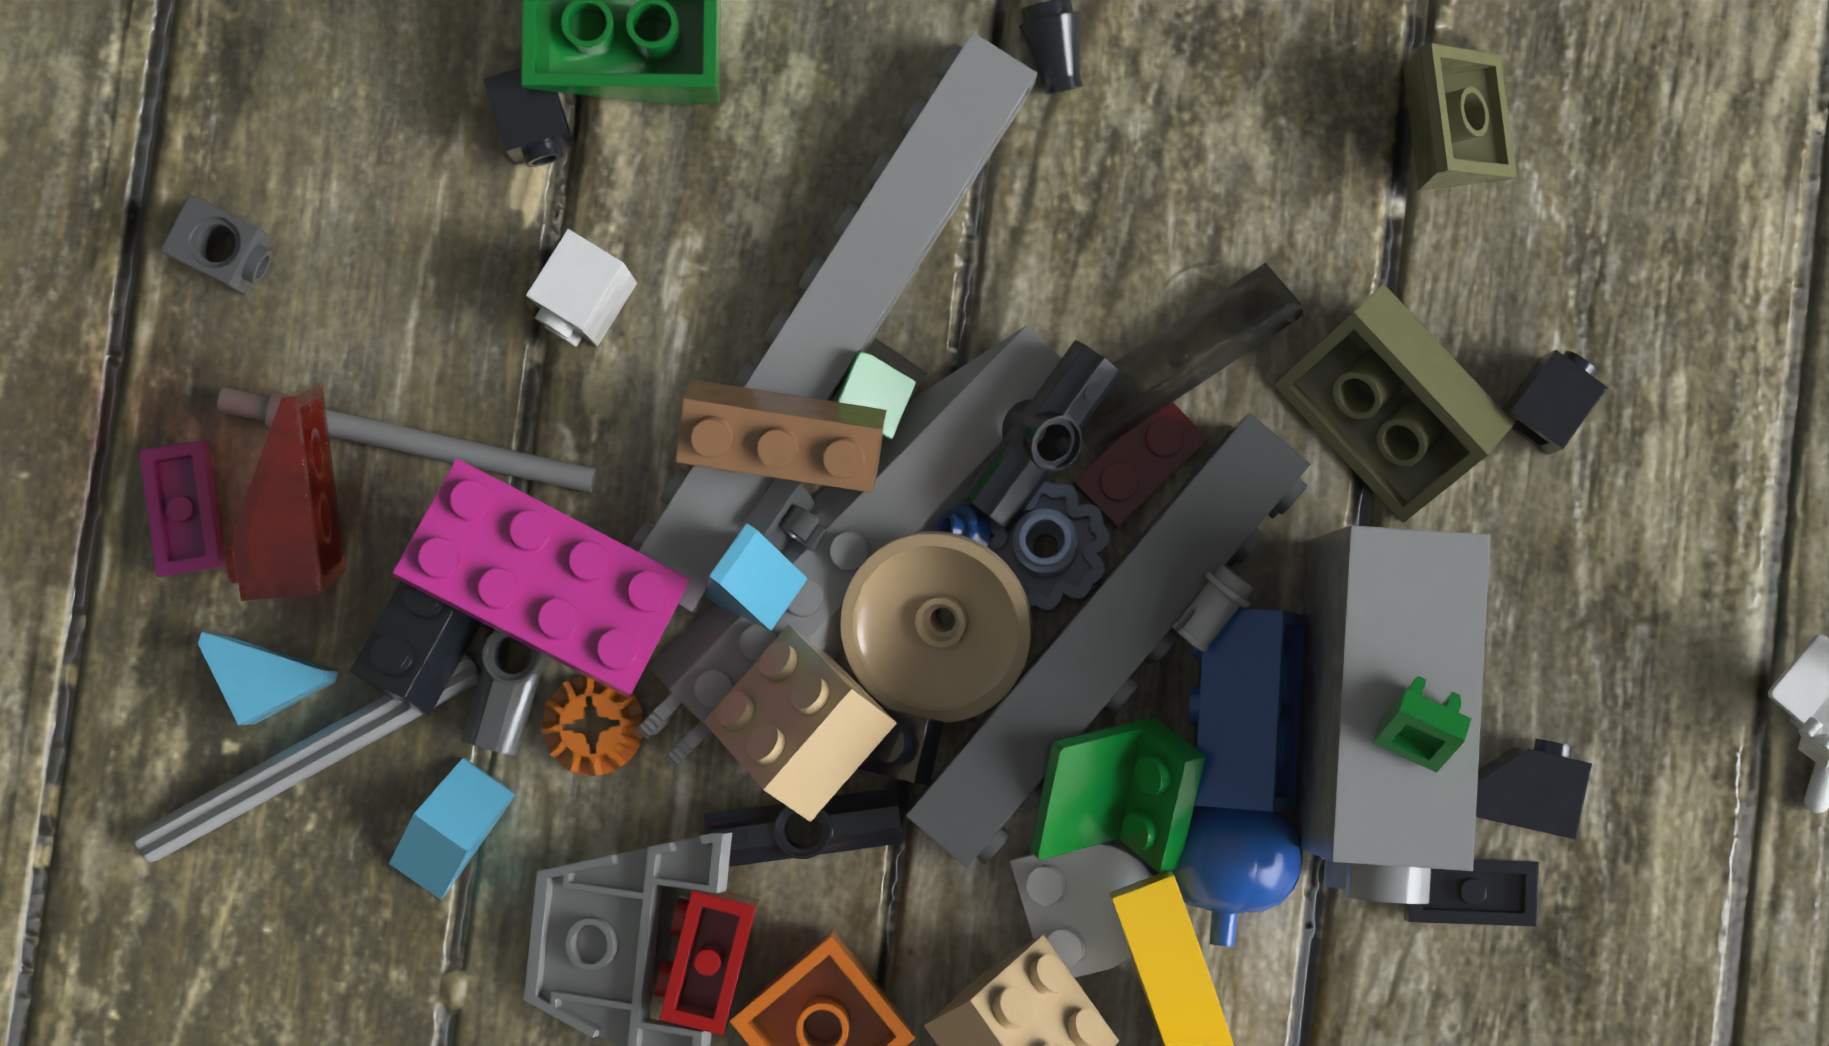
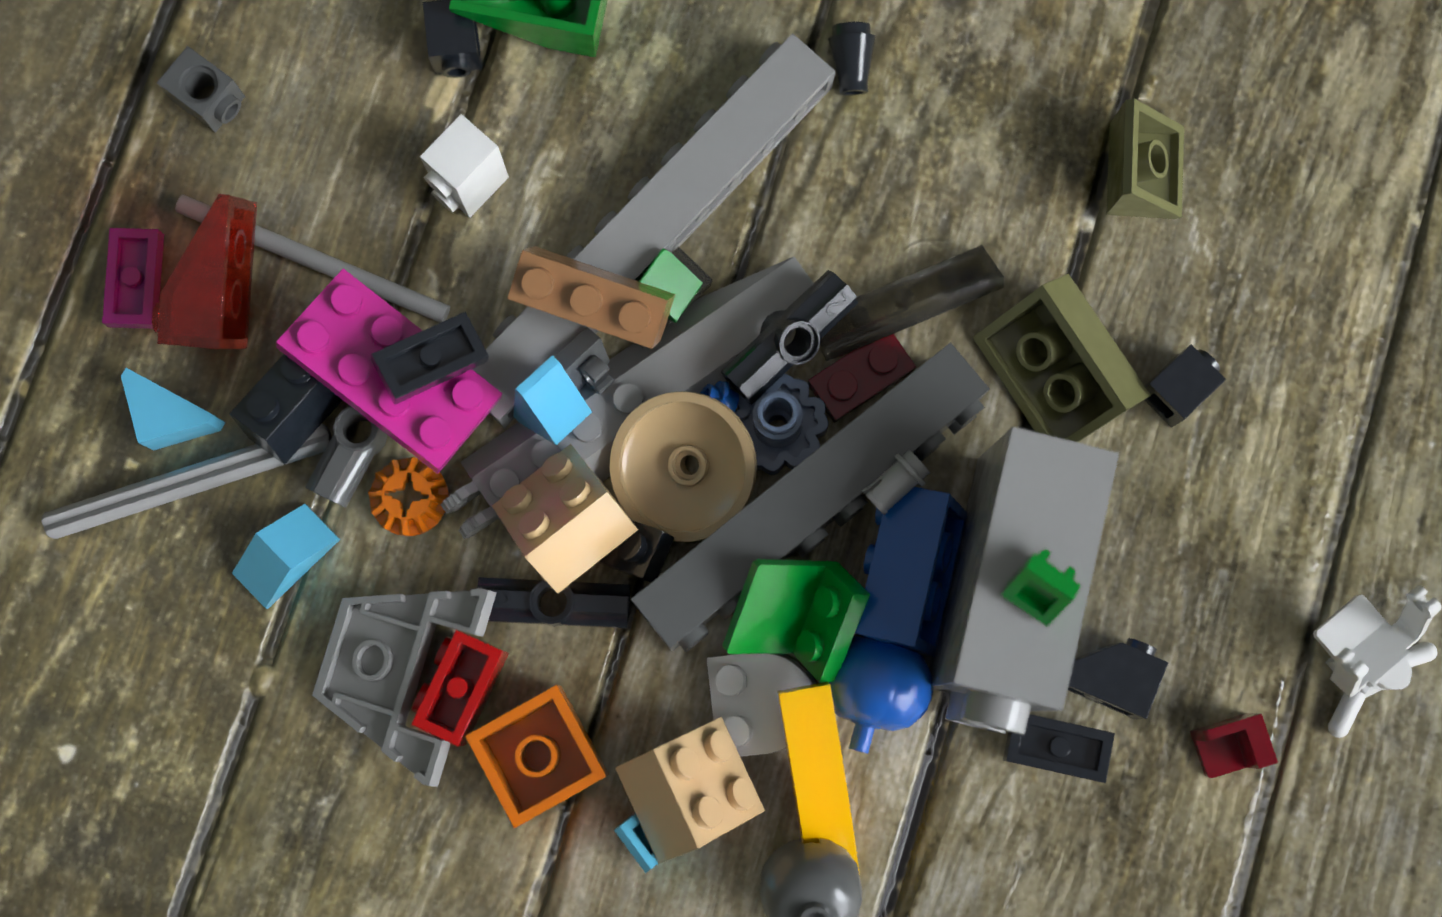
camera: 10 degrees right, 5 degrees down
none -> black plate [371,312,489,405]
none -> dark red panel [1190,713,1278,778]

